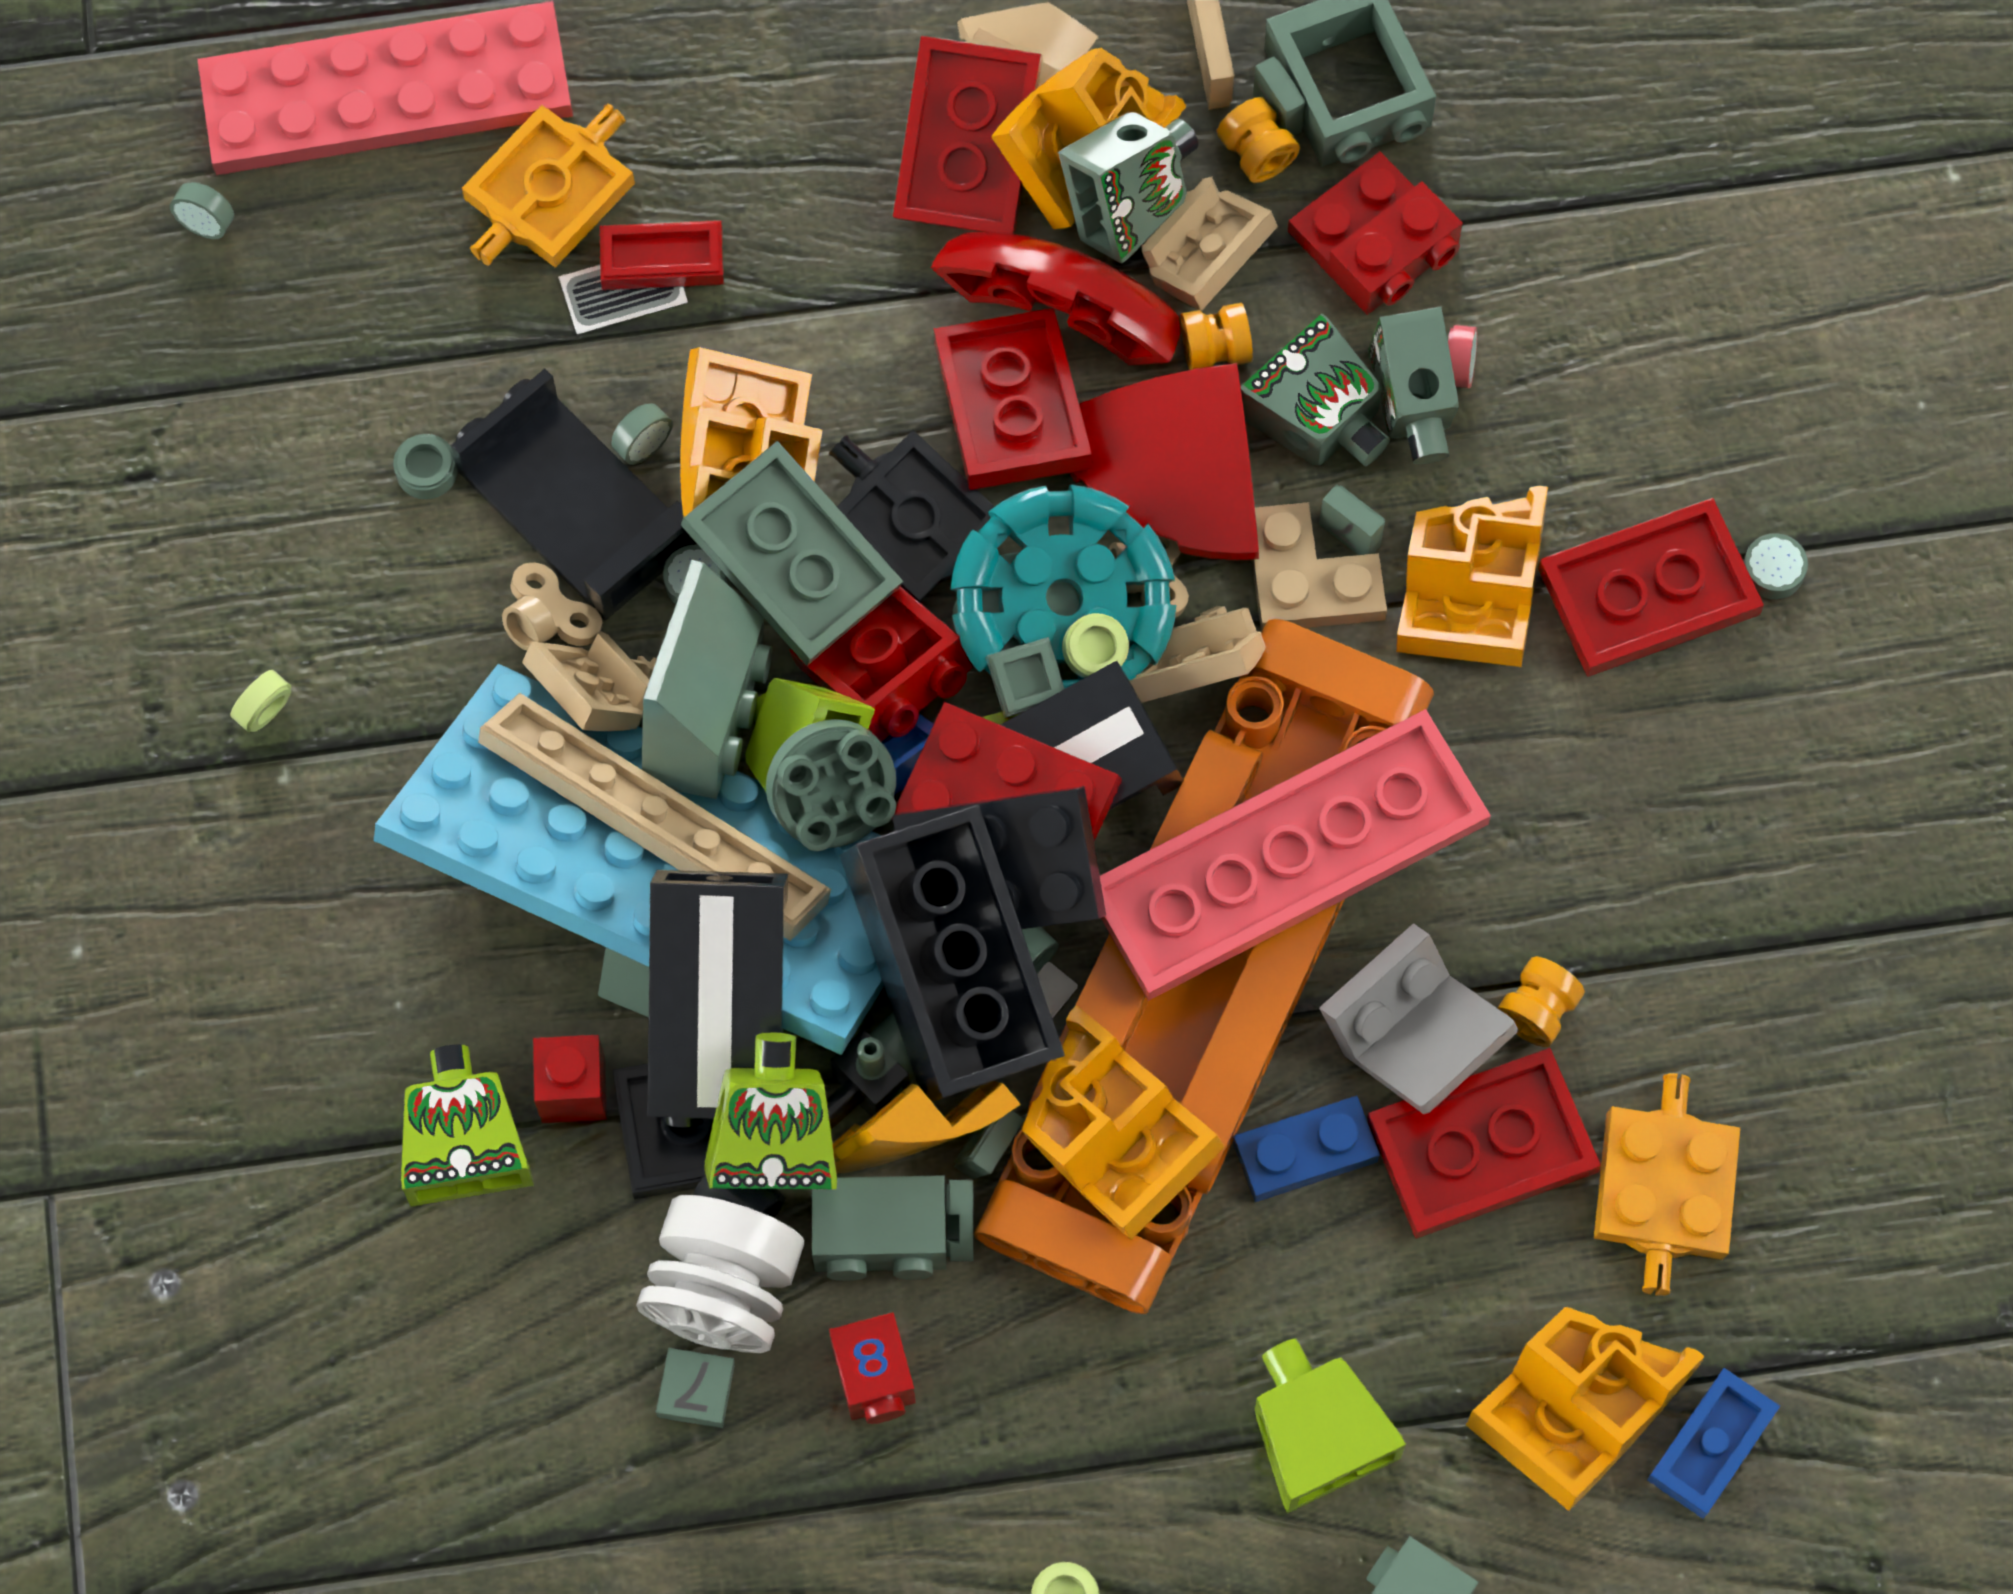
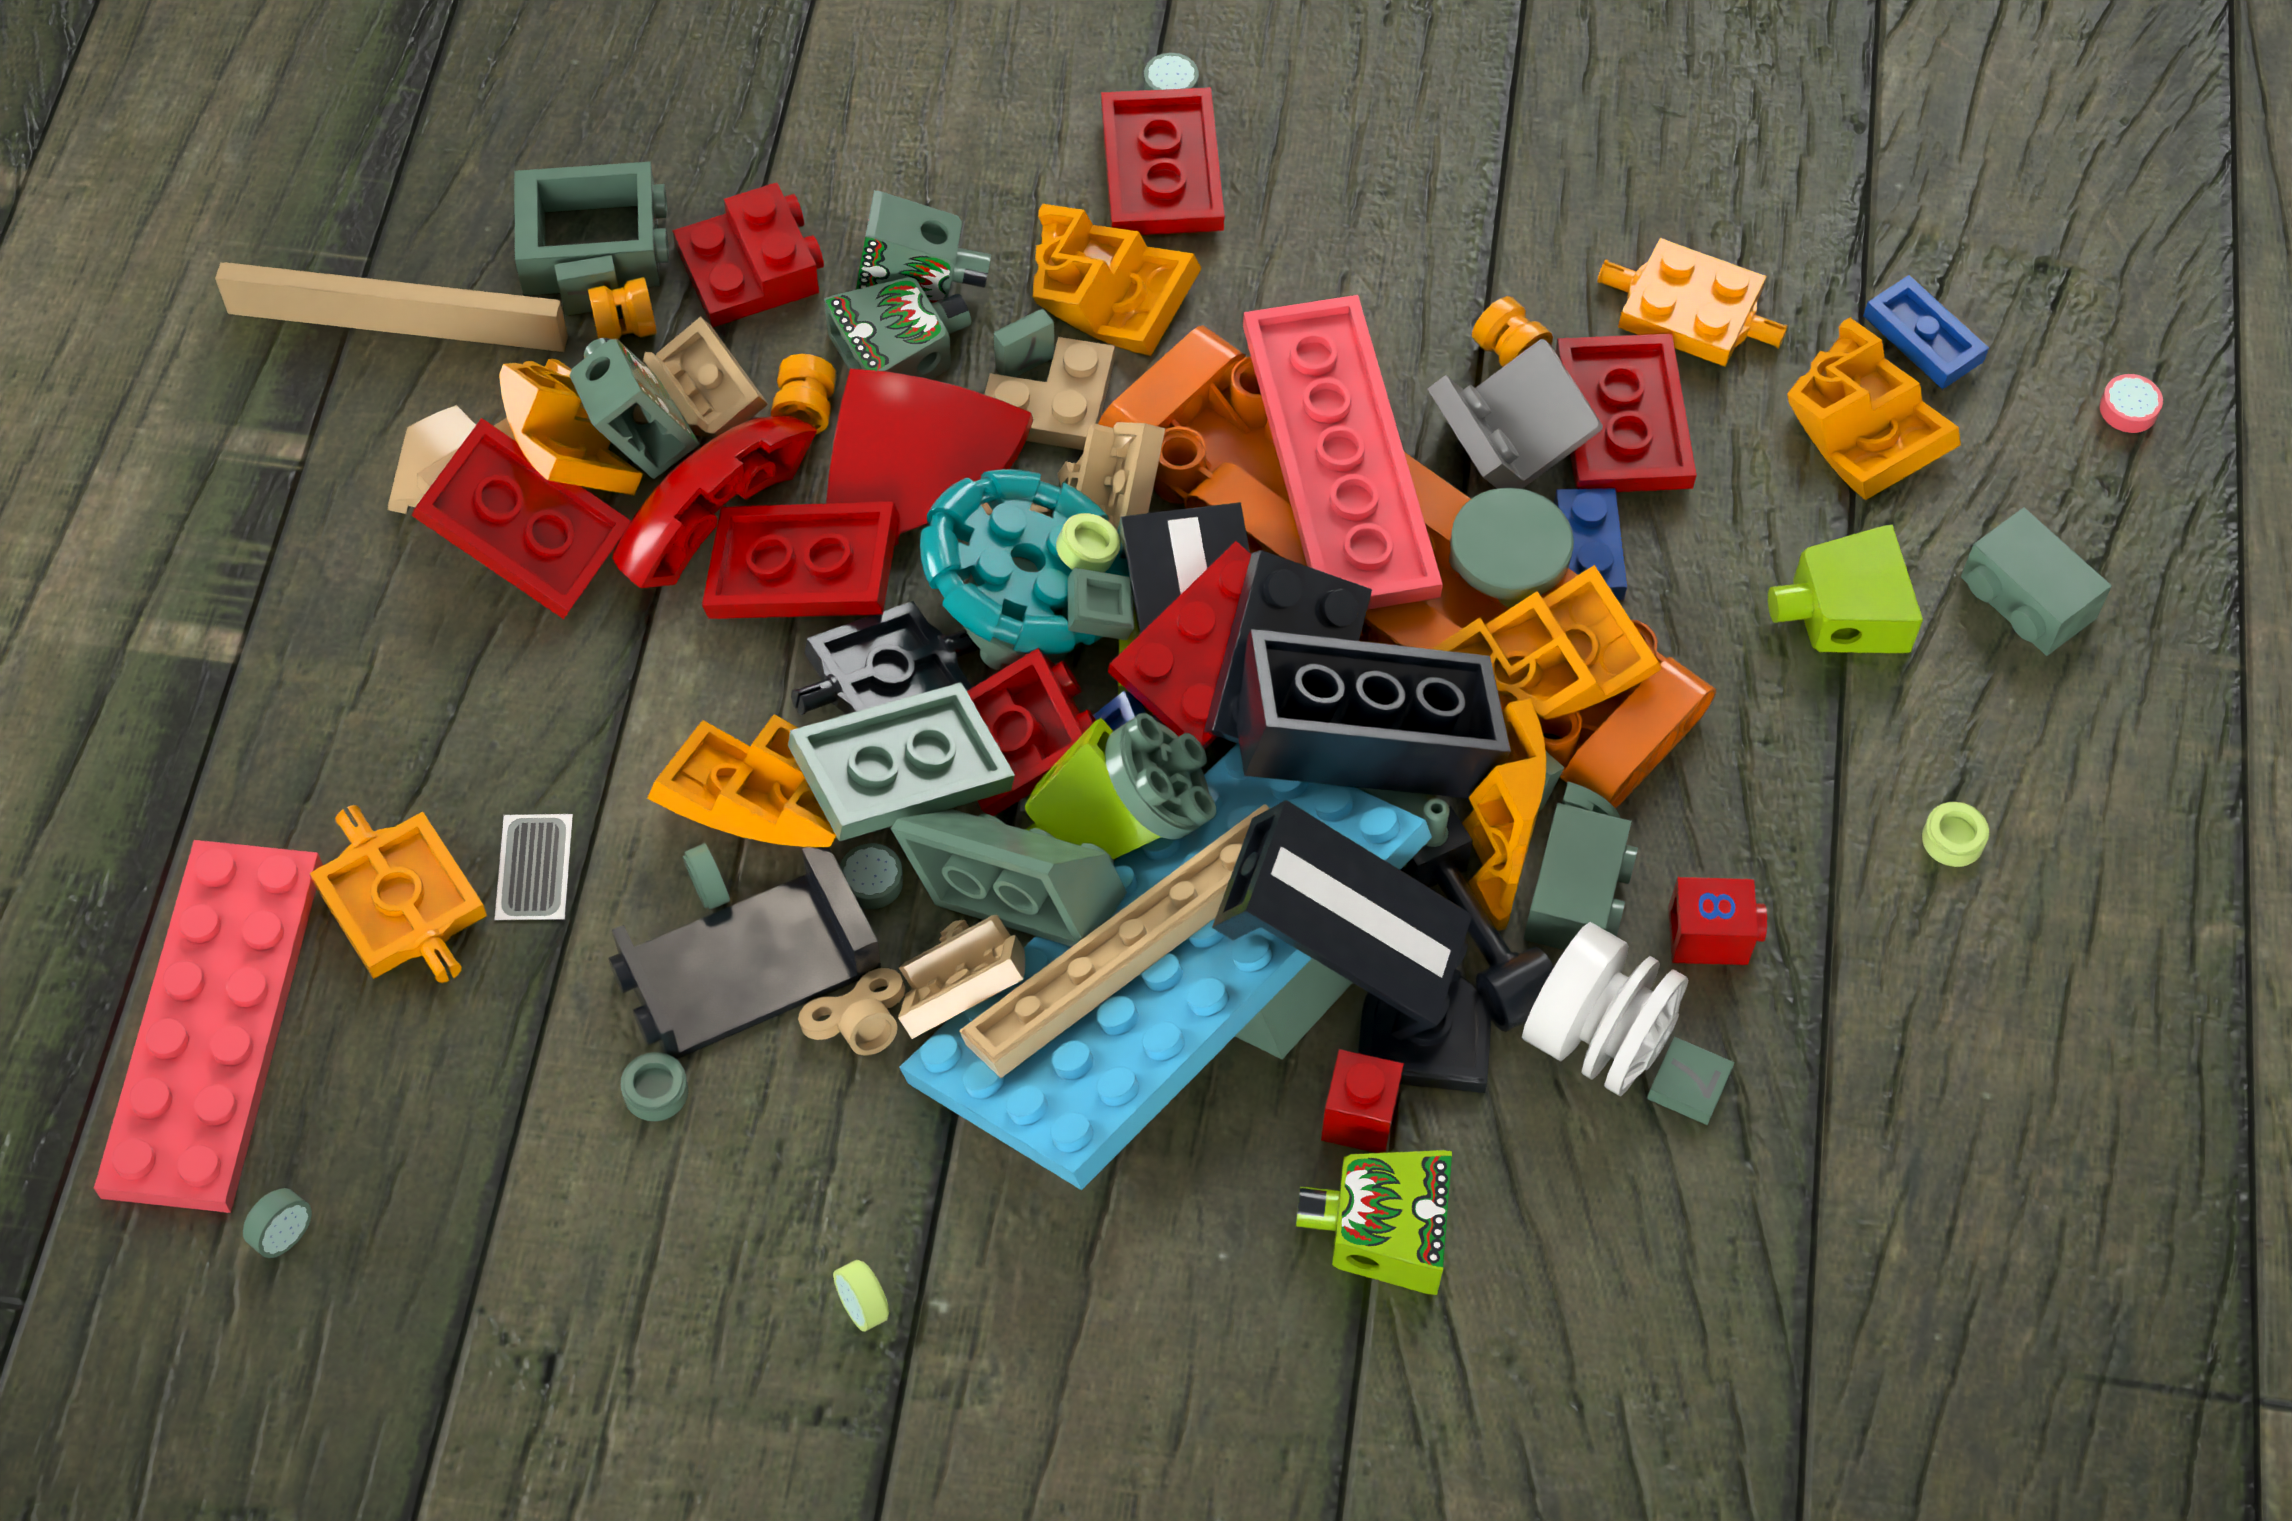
camera: 75 degrees left, 10 degrees down
red tile [600,220,724,290] -> none
torso [705,1033,837,1189] -> none
none -> sand green tile [1449,488,1574,608]

